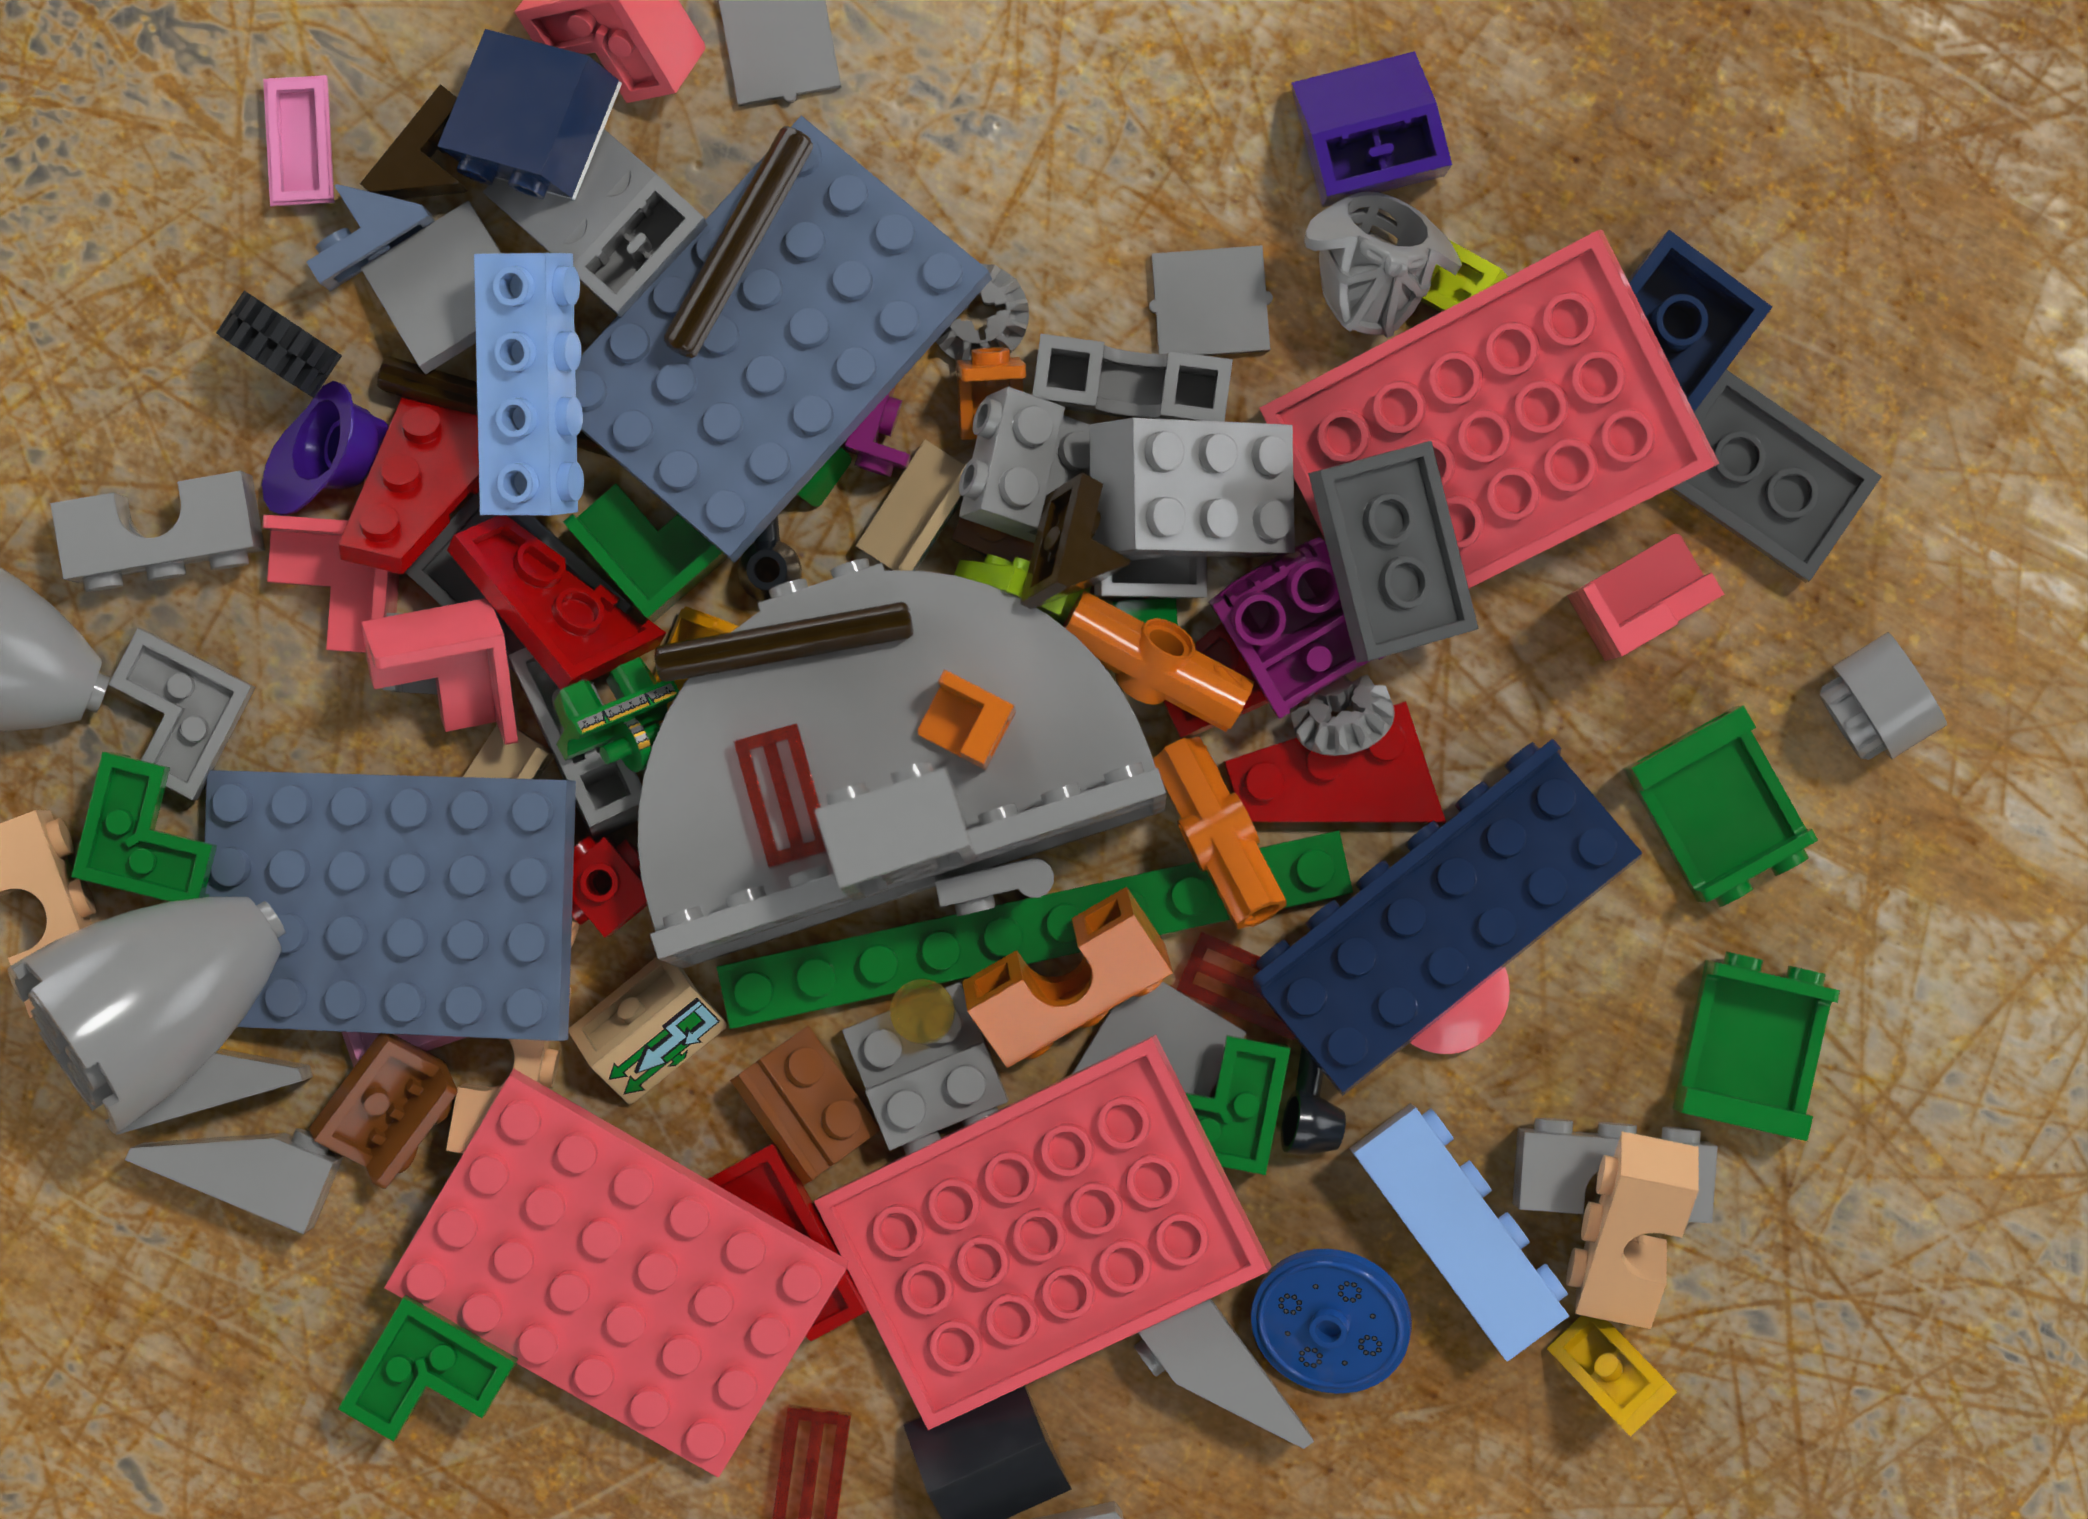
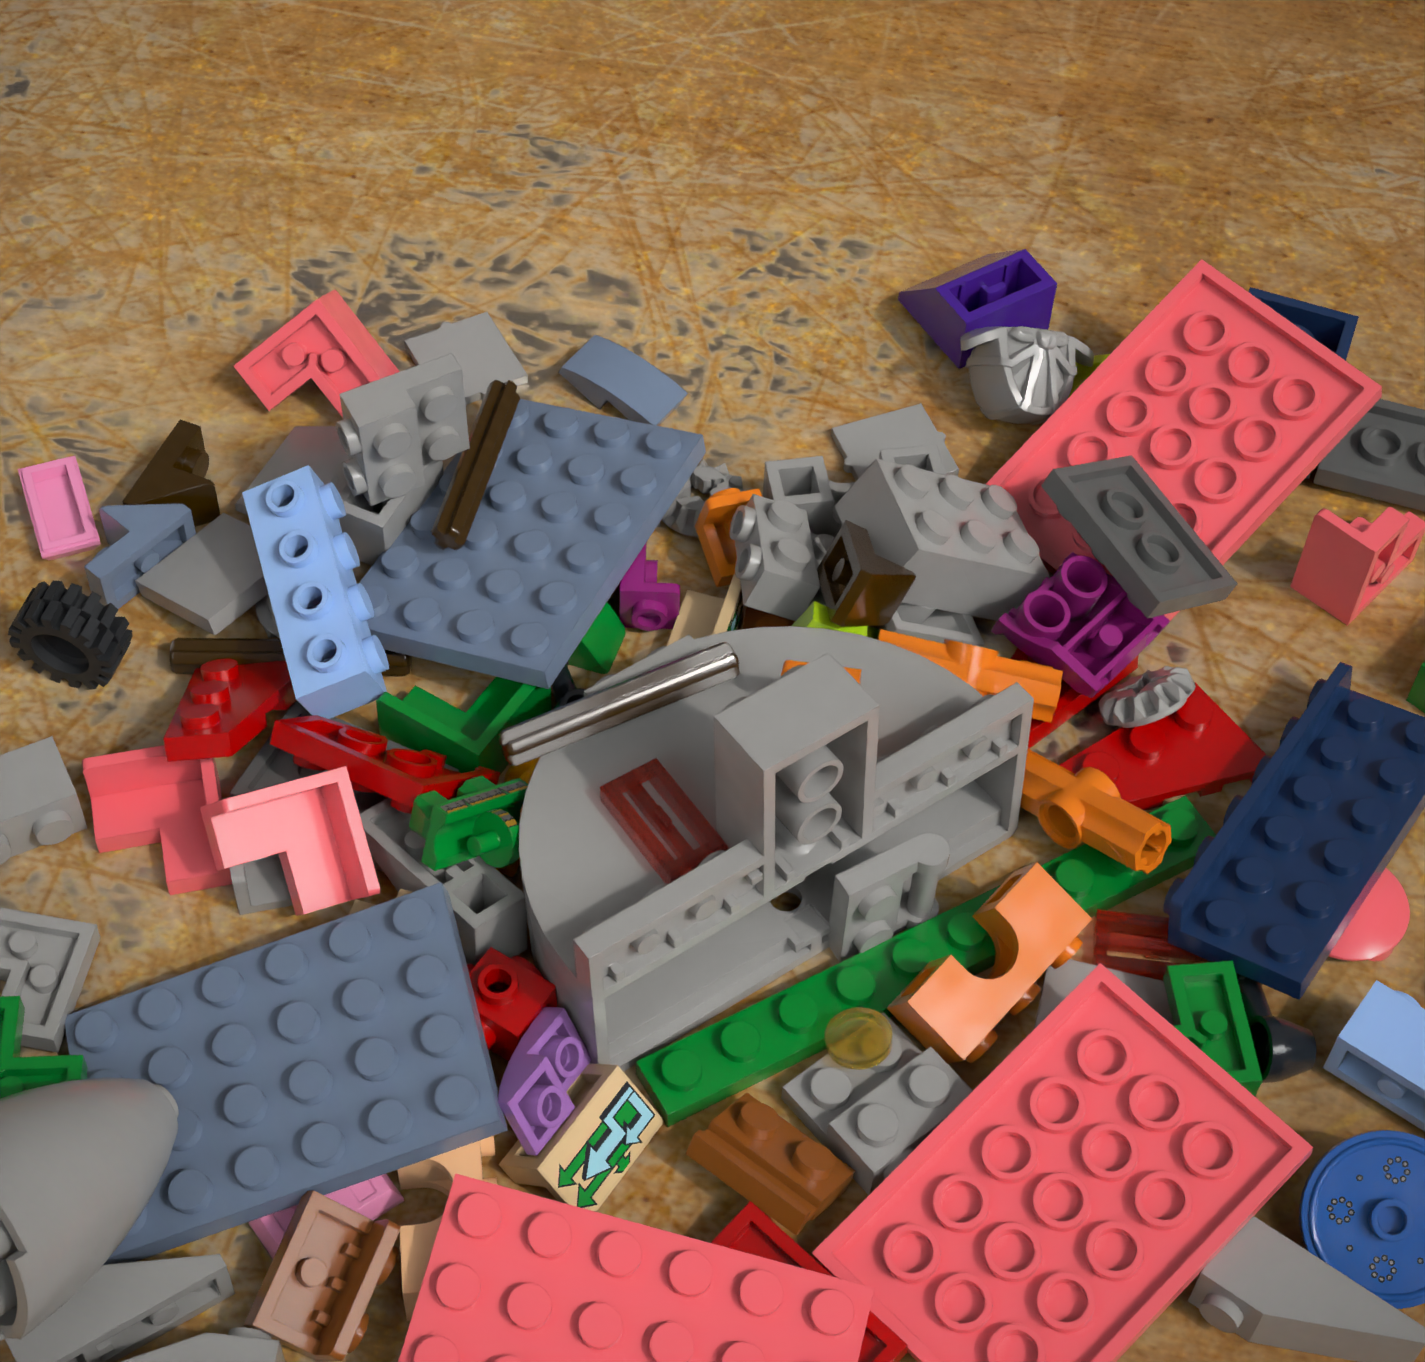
camera: 20 degrees left, 35 degrees down
dark purple piece [262,381,389,516] -> none
dark blue piece [438,29,622,200] -> none
none -> light grey plate [336,353,470,506]
none -> medium lavender slope [498,1007,591,1156]
none -> sand blue slope [558,335,688,426]

